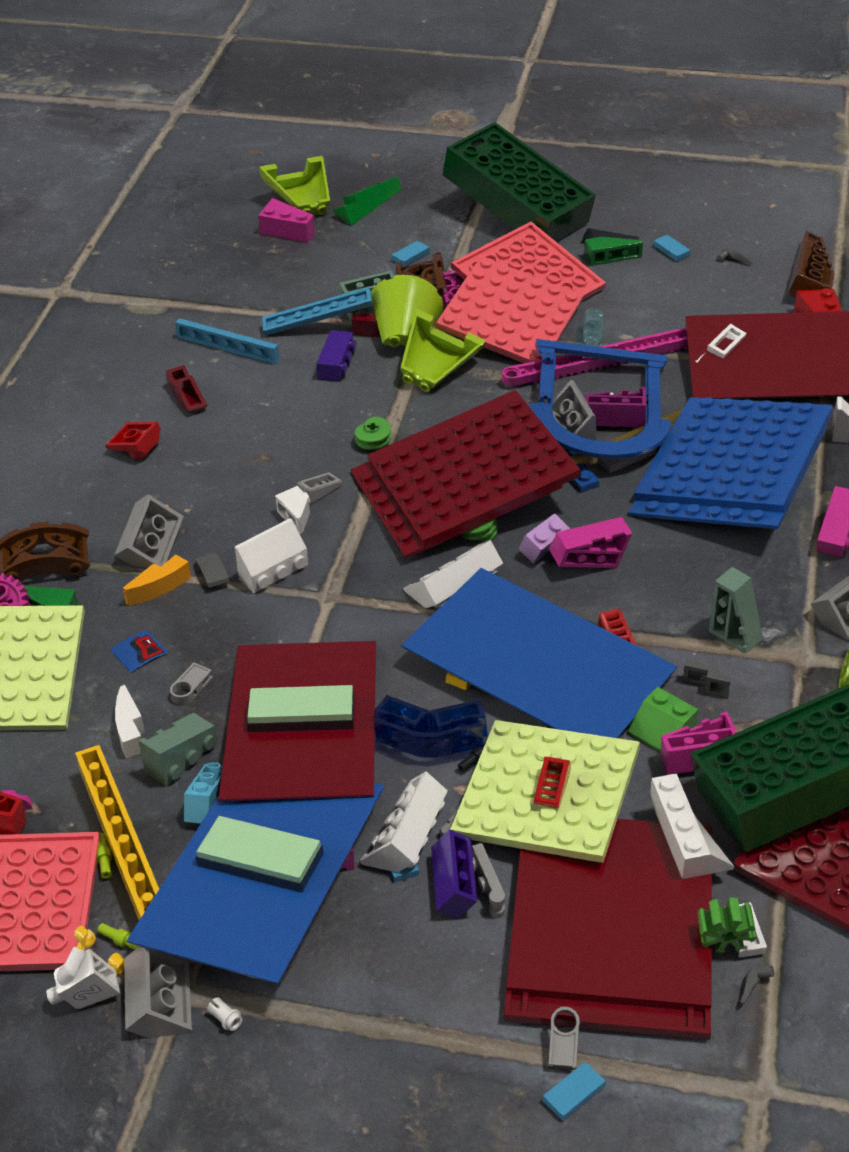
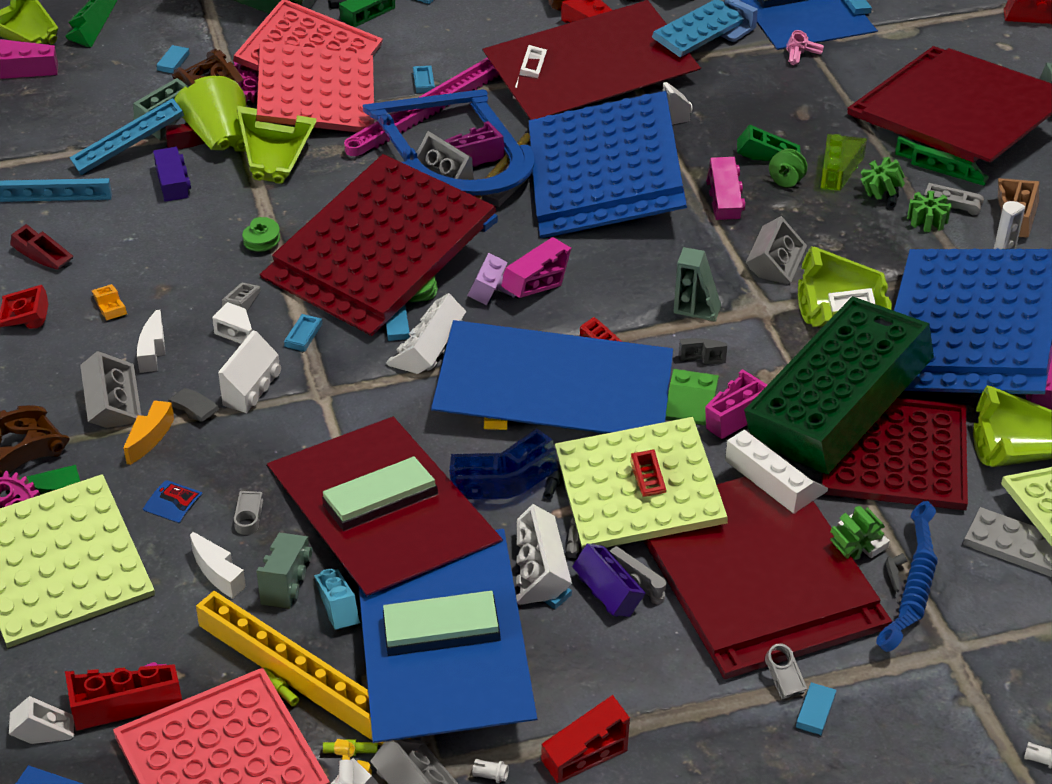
camera: 30 degrees left, 0 degrees up
clear light blue piece [583,308,603,347] -> none
none -> light orange slope [91,284,127,321]
none -> white slope [137,310,165,373]
none -> dark azure tile [284,314,322,352]
none -> dark azure tile [386,305,410,341]
none -> dark azure tile [413,65,435,93]
none -> red wedge [541,695,630,784]
none -> blue piece [876,501,938,652]

